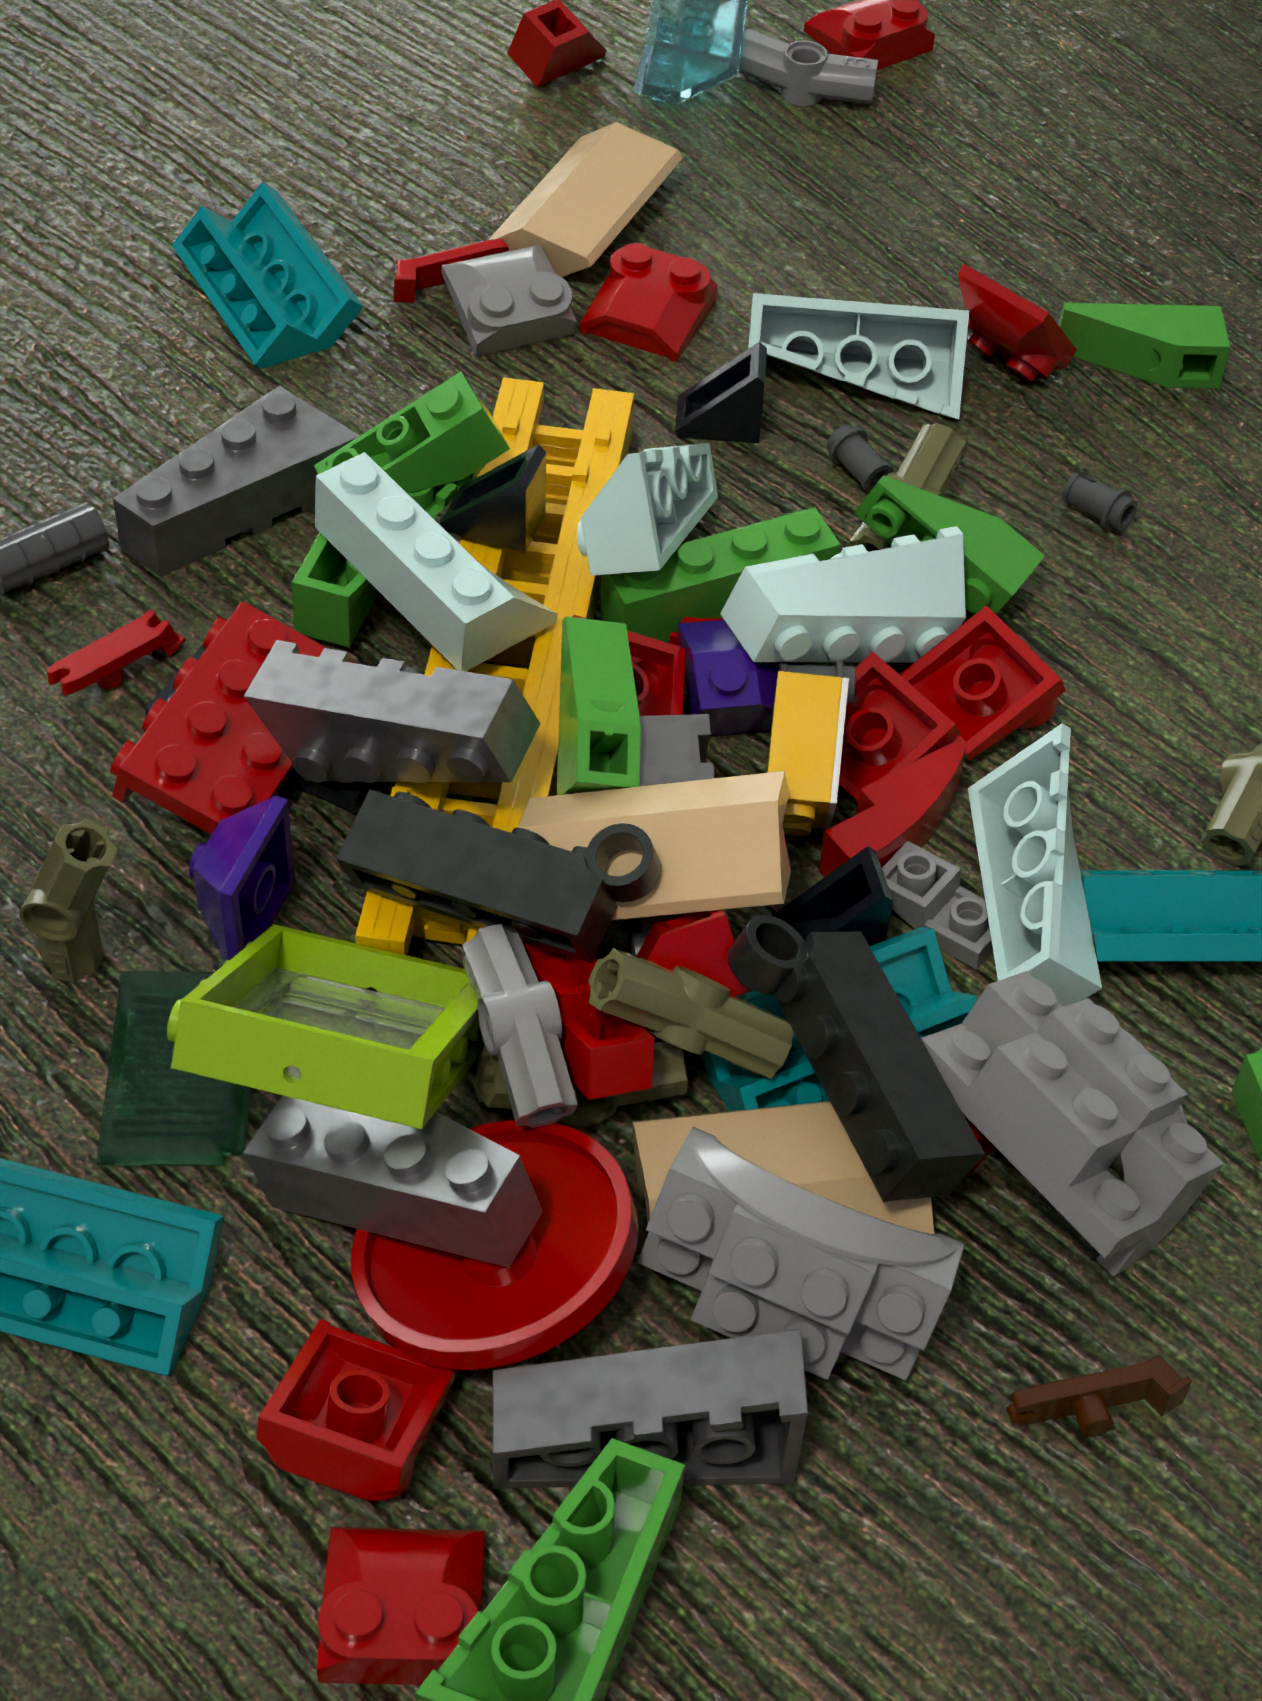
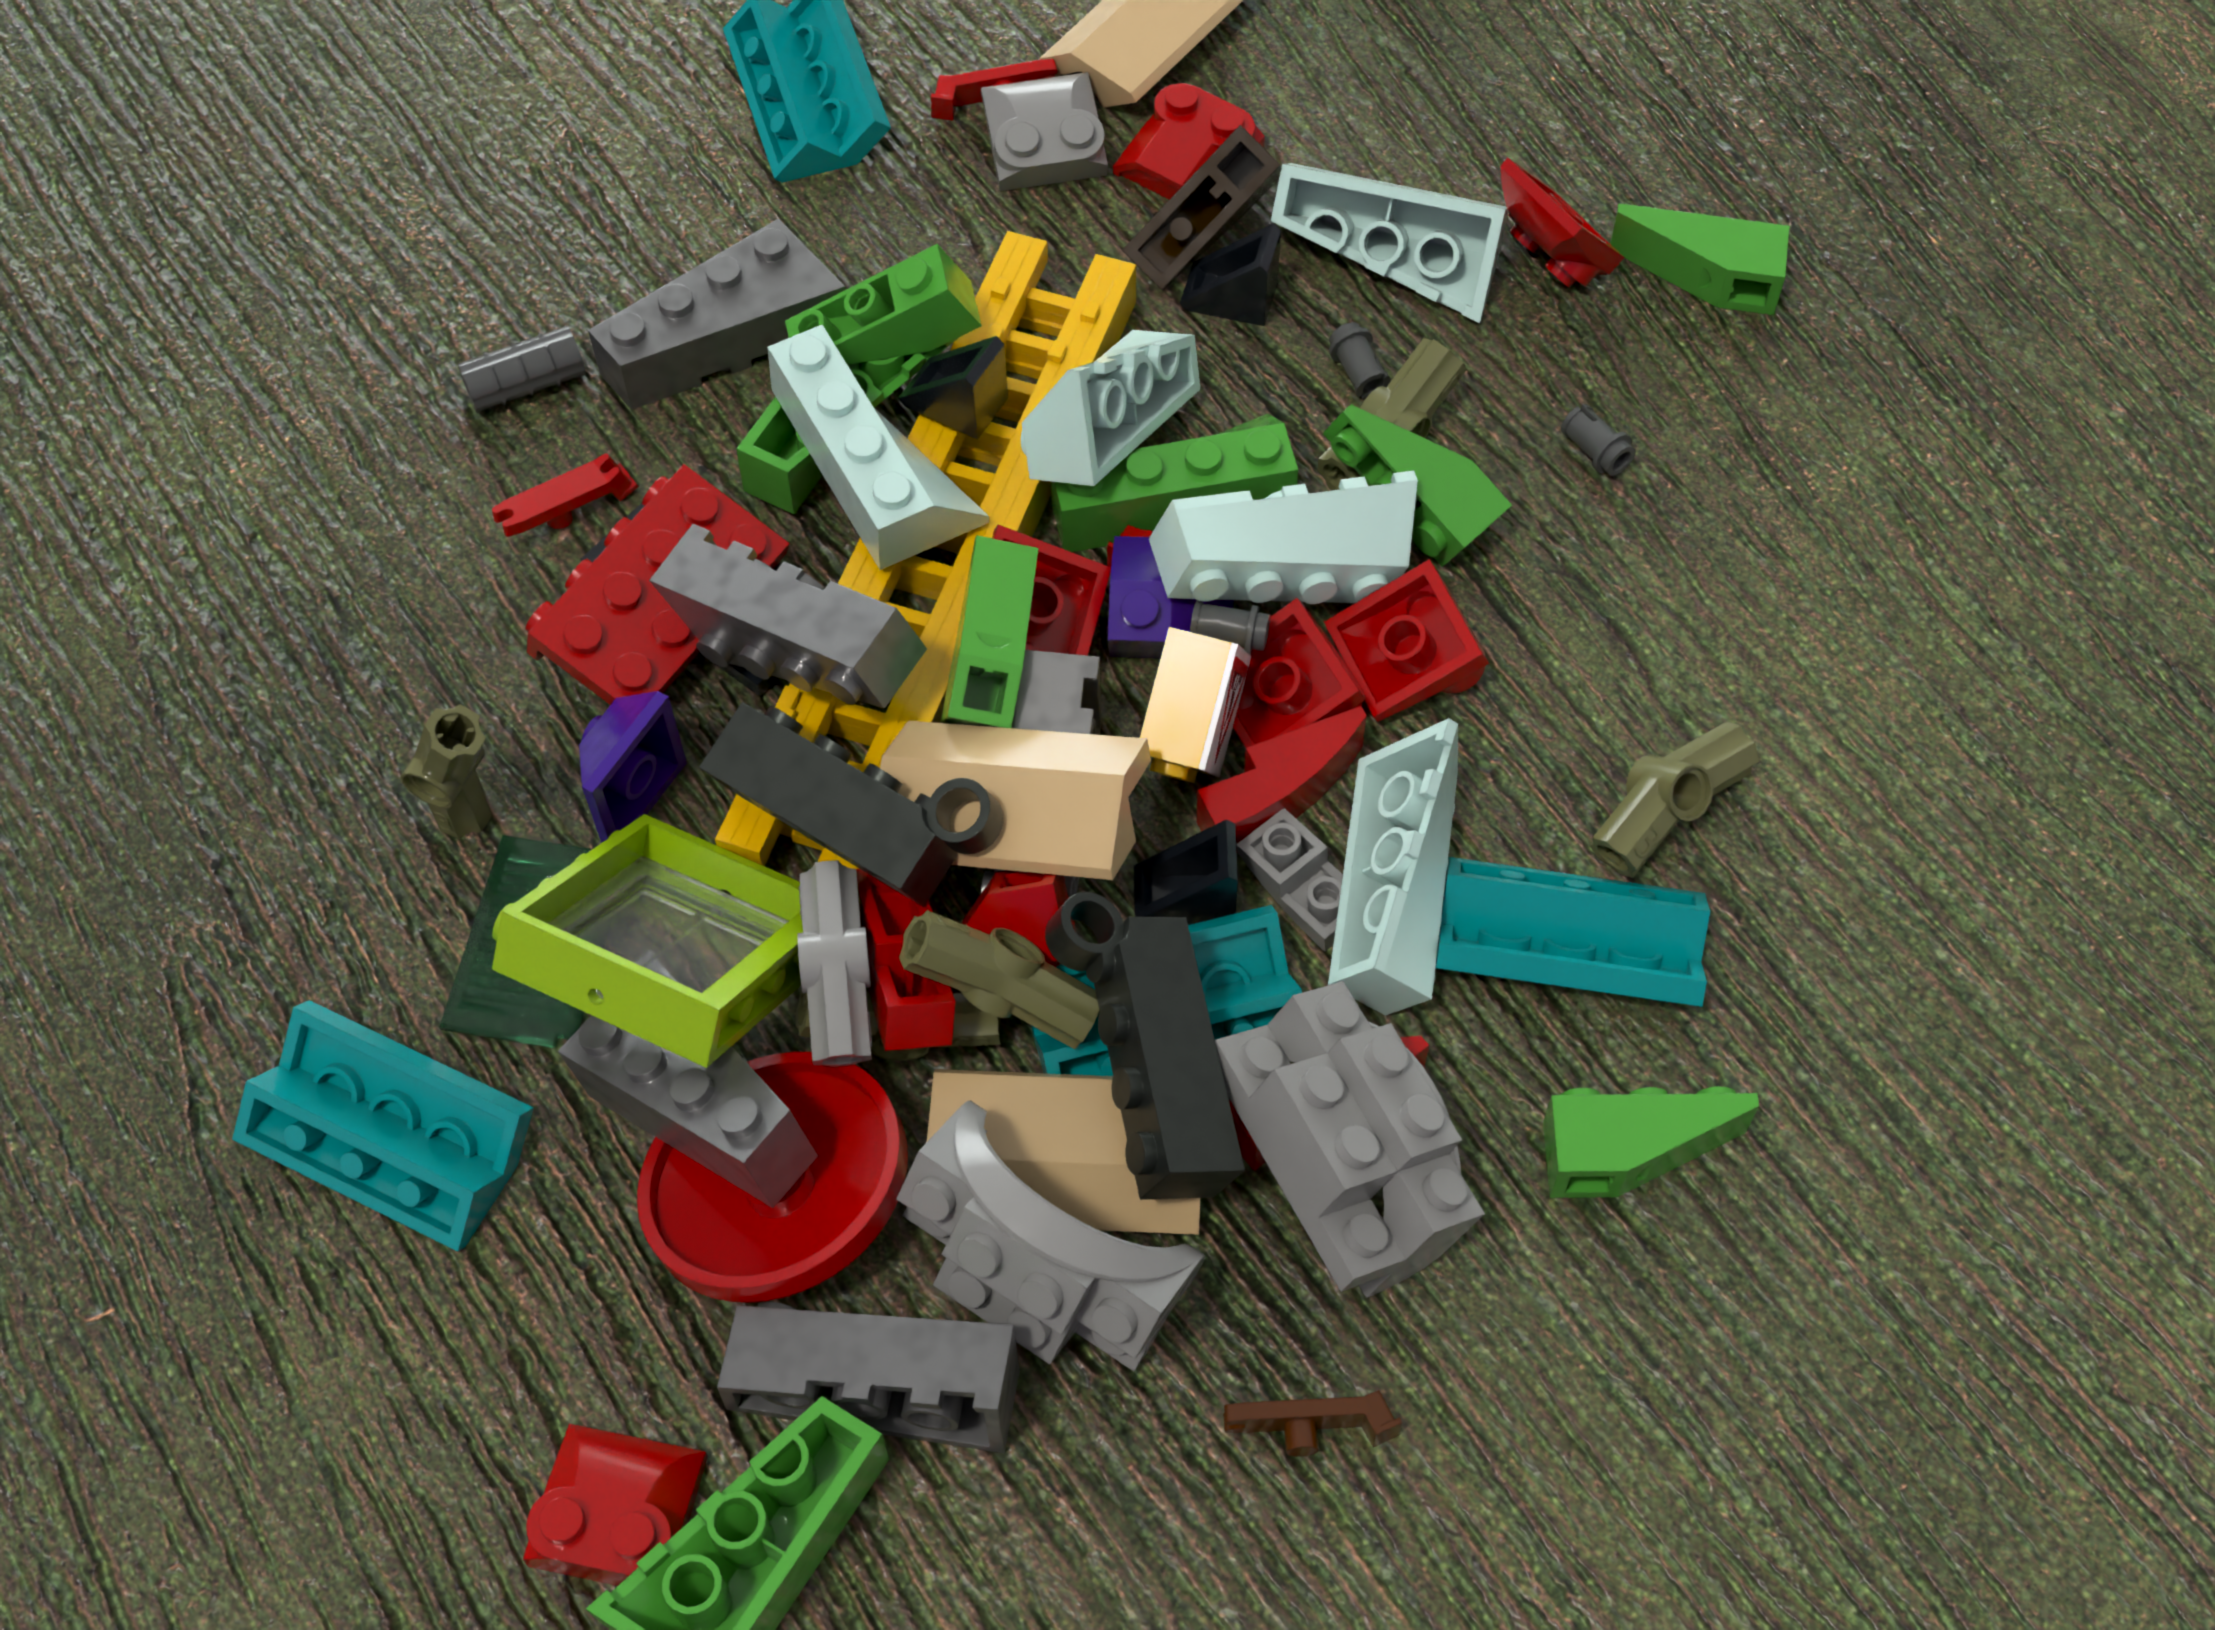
camera: 15 degrees right, 10 degrees up
red slope [256,1319,457,1501] -> none
none -> dark brown slope [1122,125,1282,290]

